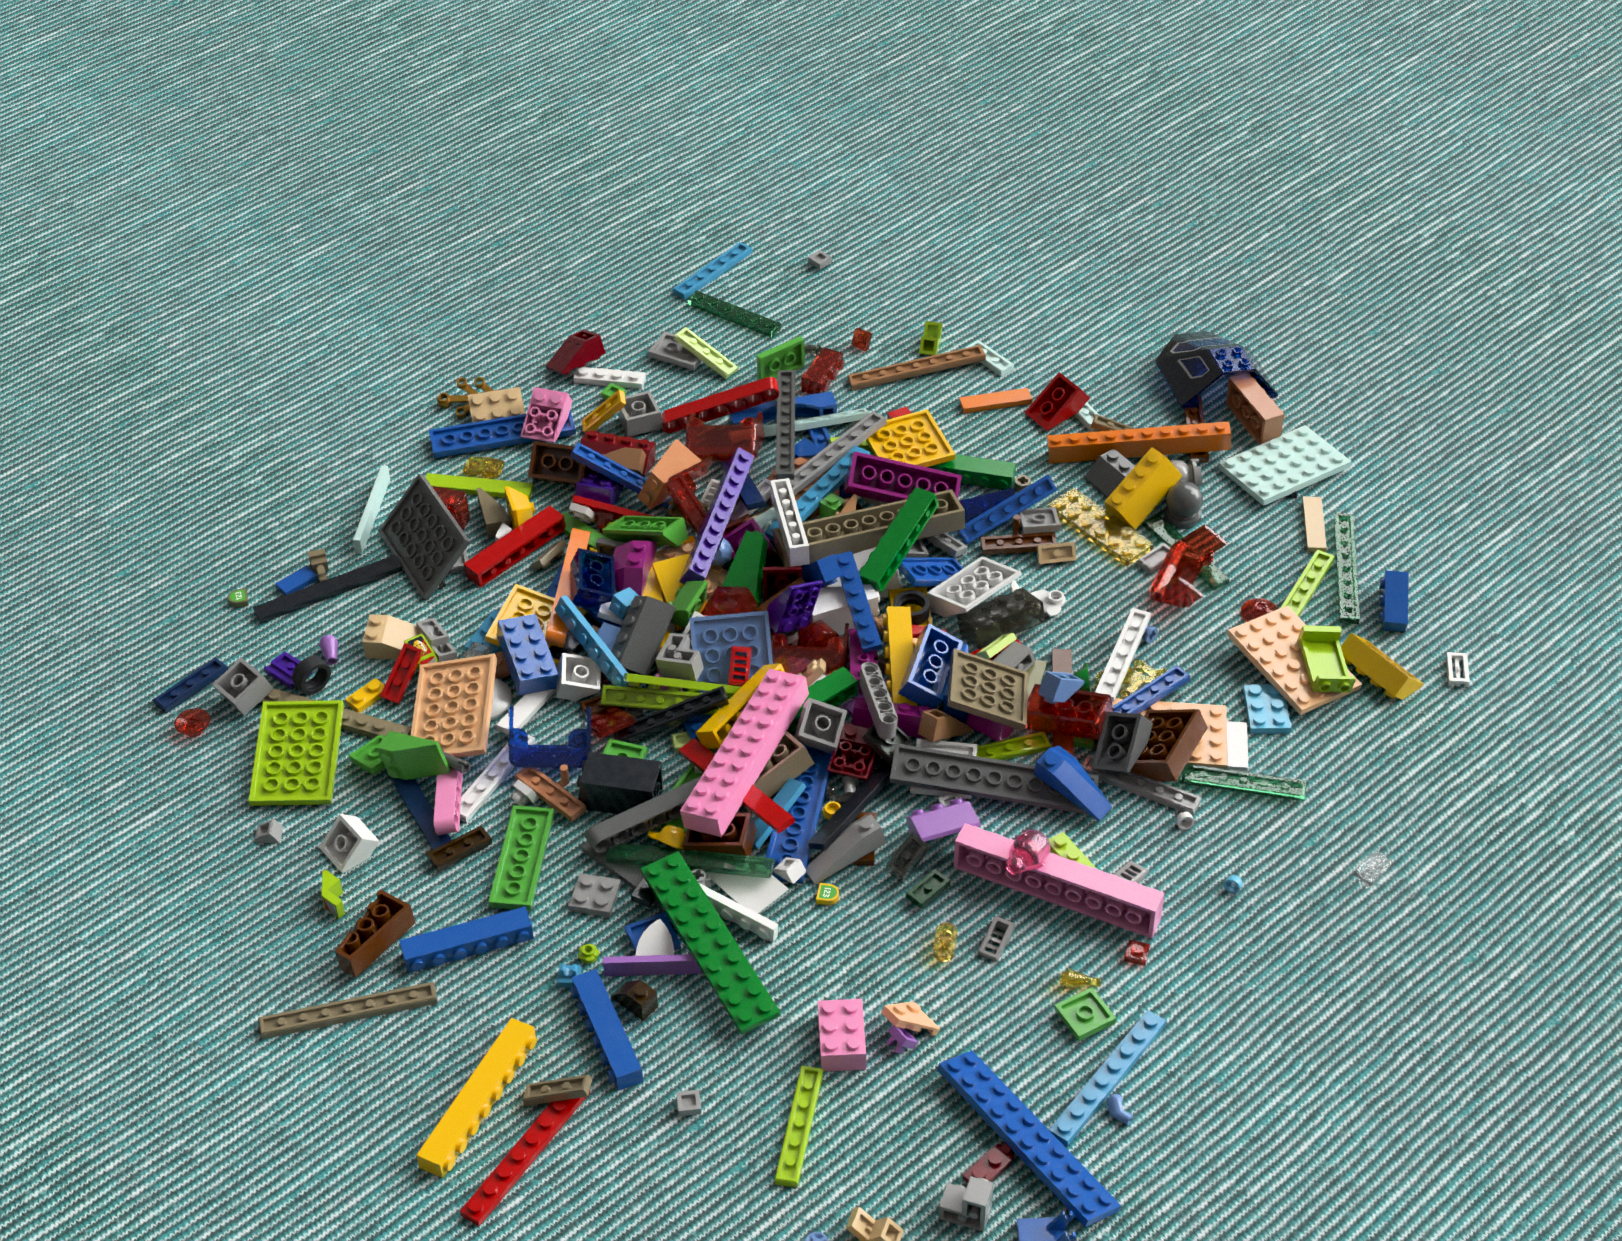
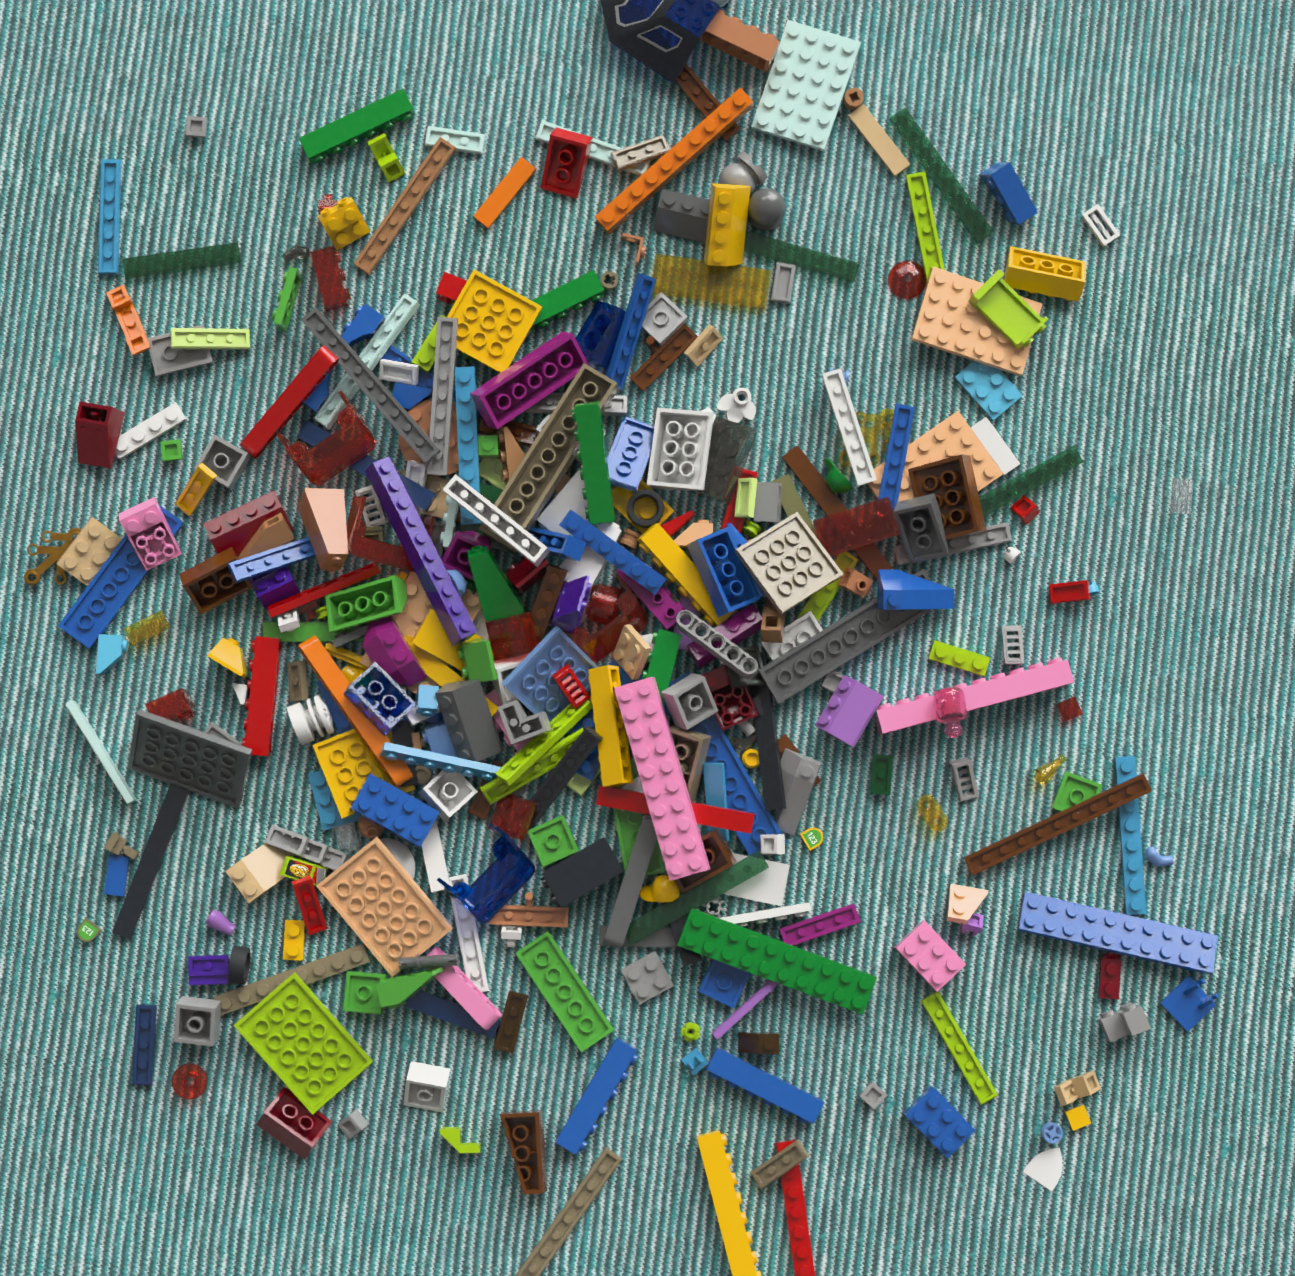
camera: 45 degrees left, 40 degrees up
lime tile [426,473,534,500] -> none
dark tan slope [476,488,512,538] -> none
white sticker [635,919,674,956] -> none
clear smoke brick [886,832,928,884] -> none
medium blue slope [1038,671,1084,704] -> none
clear red windscreen [1148,524,1228,608] -> none
none -> medium azure slope [96,634,129,675]
none -> orange slope [106,285,151,356]
none -> dark red slope [256,1087,332,1160]
none -> white wheel [287,695,334,745]
none -> green brick [299,88,415,163]
none -> yellow plate [318,197,371,250]
none -> white tile [379,359,419,386]
none -> nougat bracket [622,233,646,267]
none -> magenta plate [779,903,860,945]
none -> nougat brick [838,568,873,598]
none -> medium nougat wheel [843,87,864,111]
none -> blue brick [903,1085,976,1159]
none -> reddish brown plate [963,773,1152,875]
none -> red slope [1010,495,1040,525]
none -> red tile [1049,580,1090,604]

